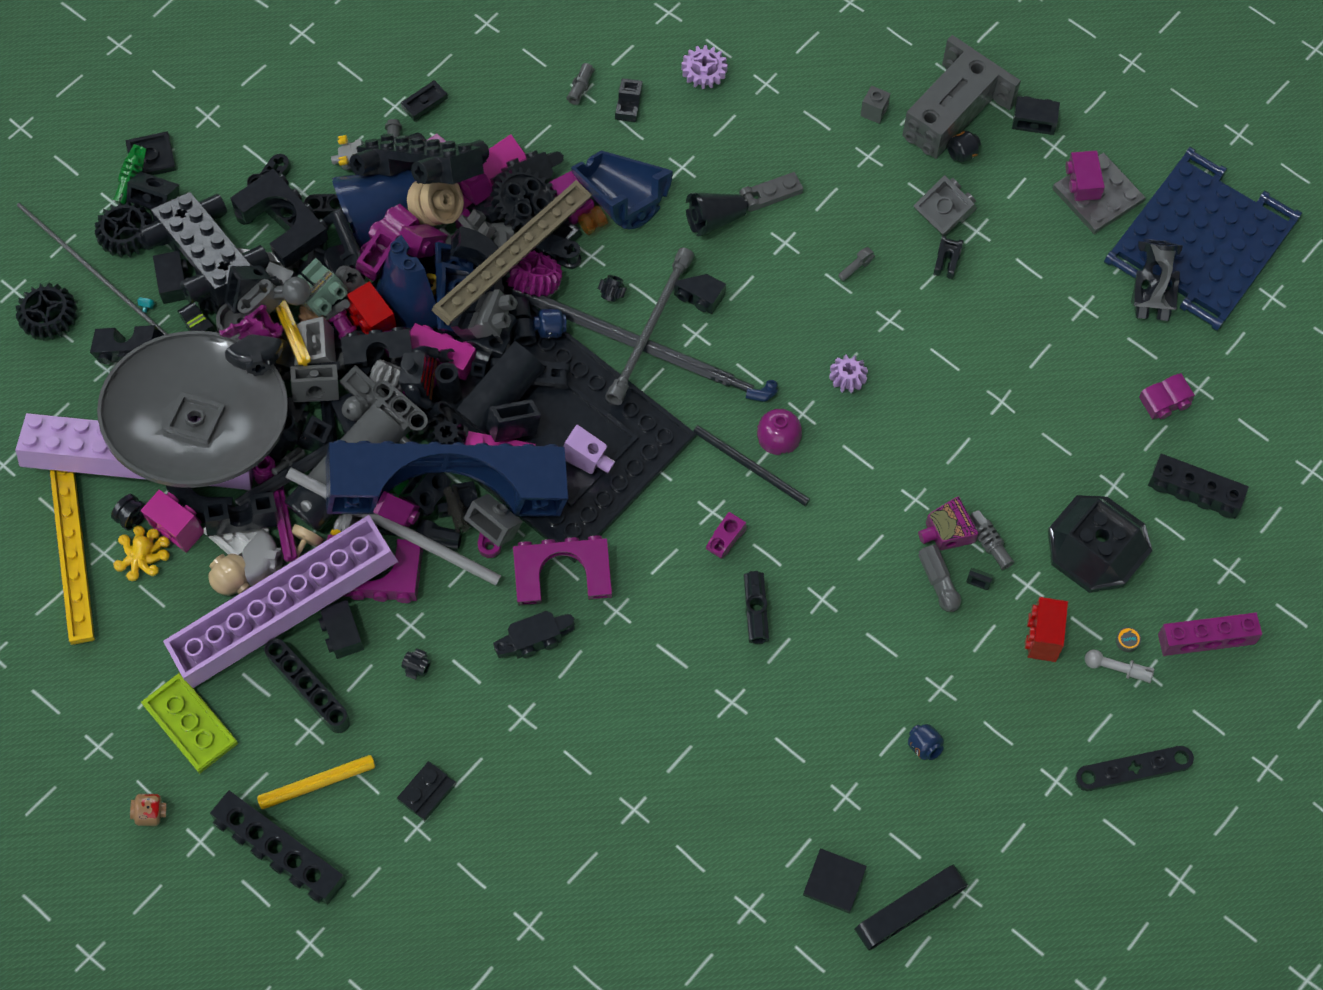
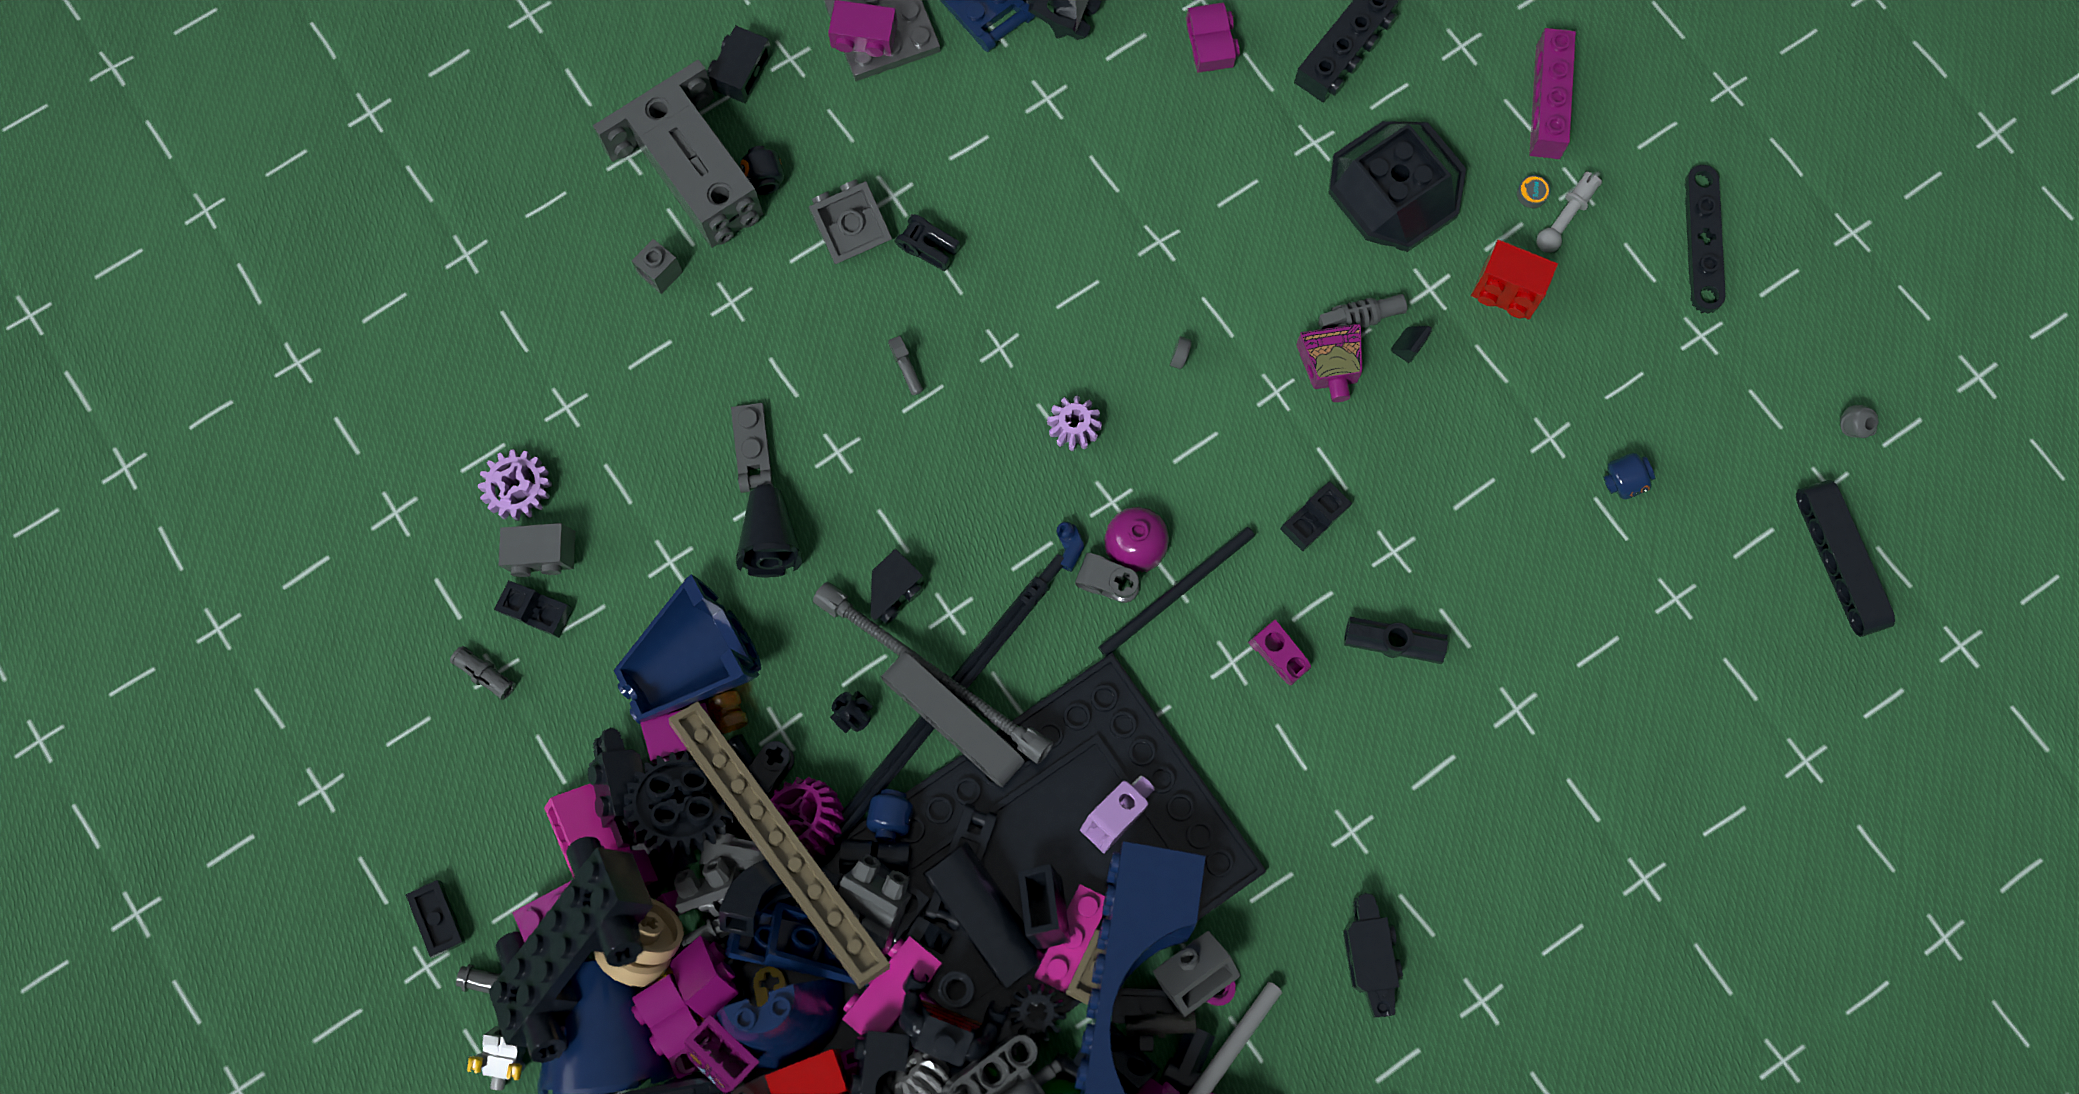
camera: 75 degrees left, 10 degrees up
magenta arch [513,535,612,606] -> none
black tile [803,848,867,914] -> none
dark grey piece [918,545,962,612] -> none
none -> dark grey brick [498,523,575,577]
none -> dark grey beam [881,652,1025,787]
none -> dark grey piece [1074,553,1139,603]
none -> dark grey tile [1169,336,1192,369]
none -> black slope [1280,481,1352,551]
none -> dark grey piece [1840,405,1879,438]

